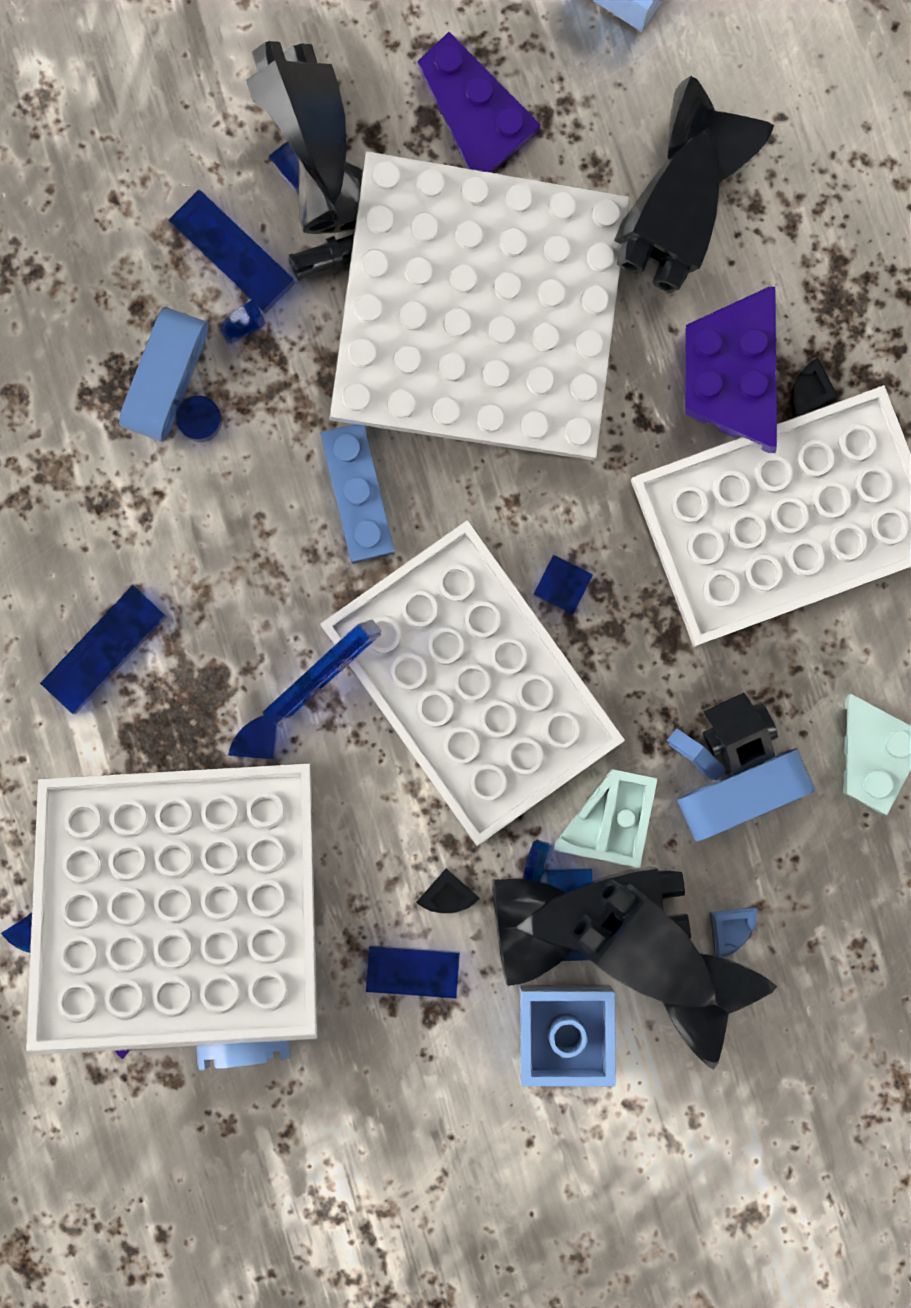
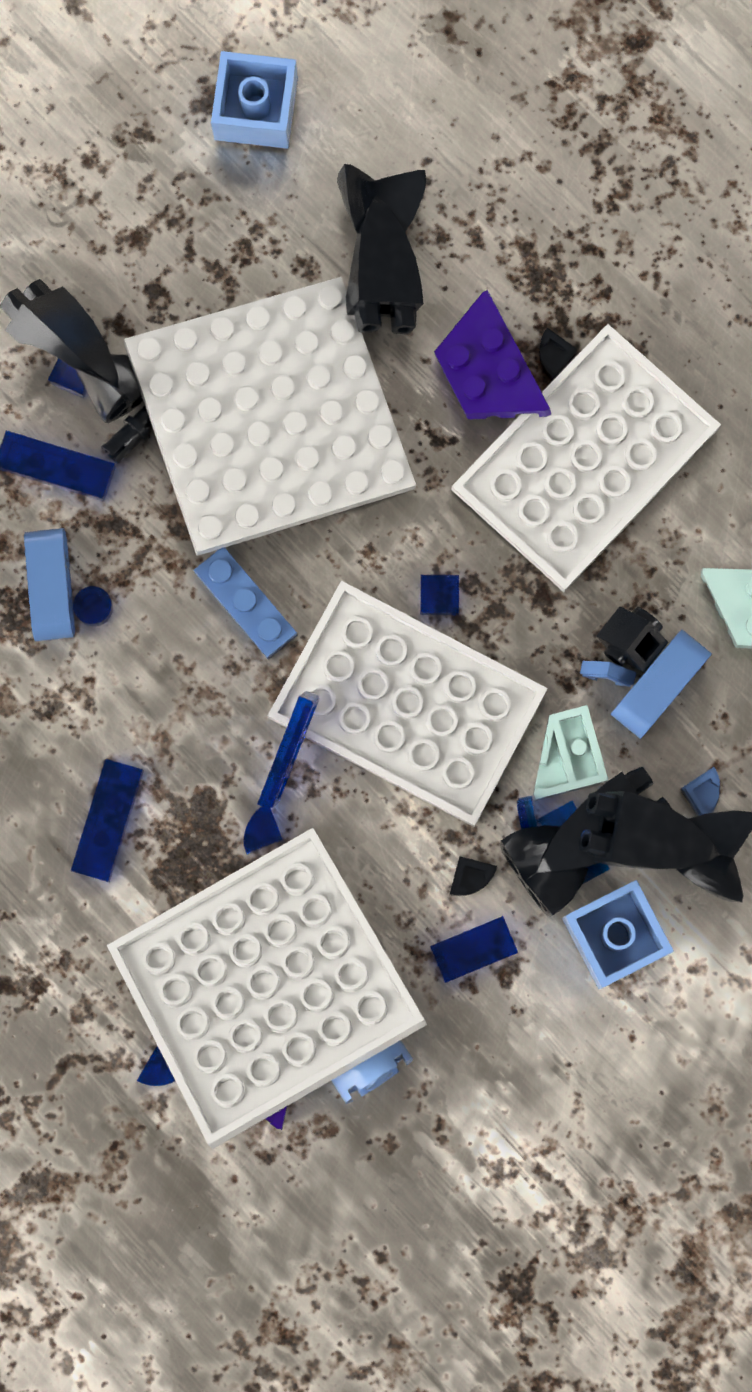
camera: 25 degrees left, 5 degrees down
clear blue tile [220,299,266,345] -> none
dark purple wing [417,32,541,173] -> none

